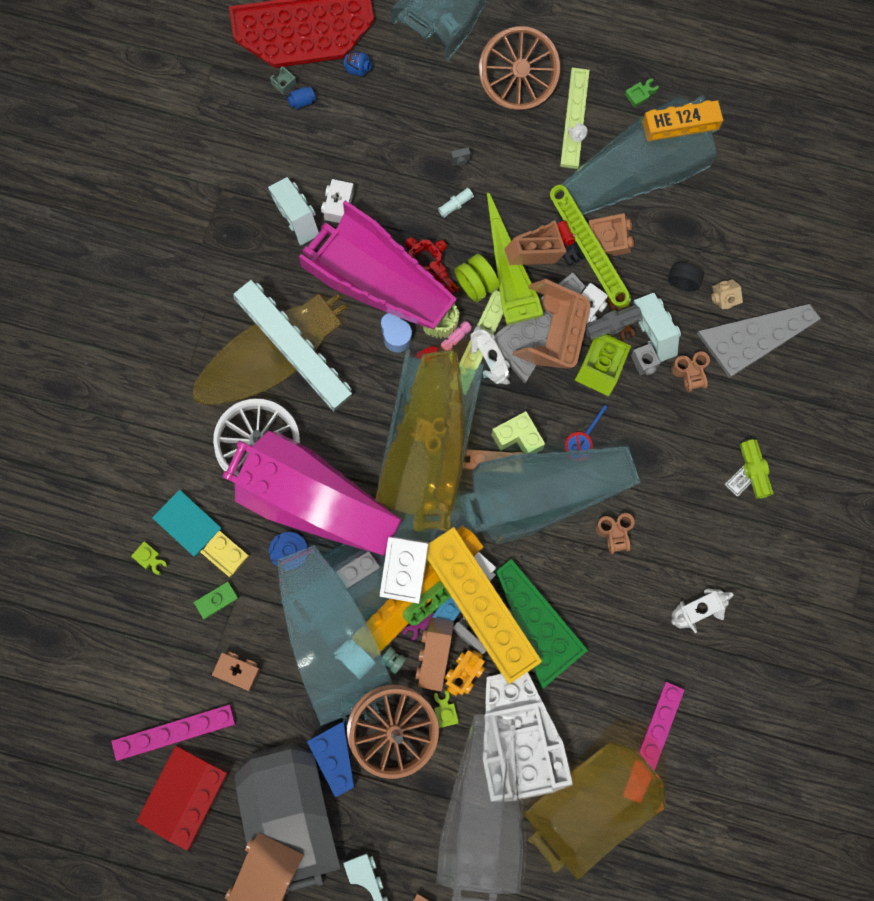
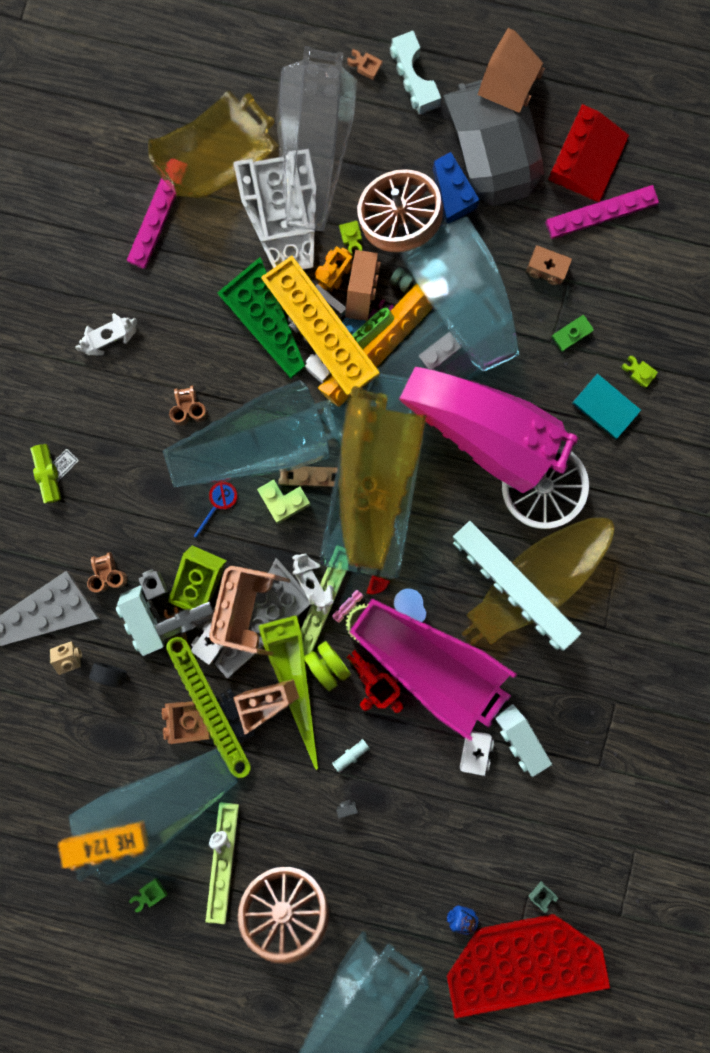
camera: 175 degrees left, 10 degrees up
light yellow plate [200,531,249,578] -> none
blue tile [269,532,308,571] -> none
blue brick [287,86,316,110] -> none
white plate [380,536,429,603] -> none
red pin [557,221,575,246] -> none

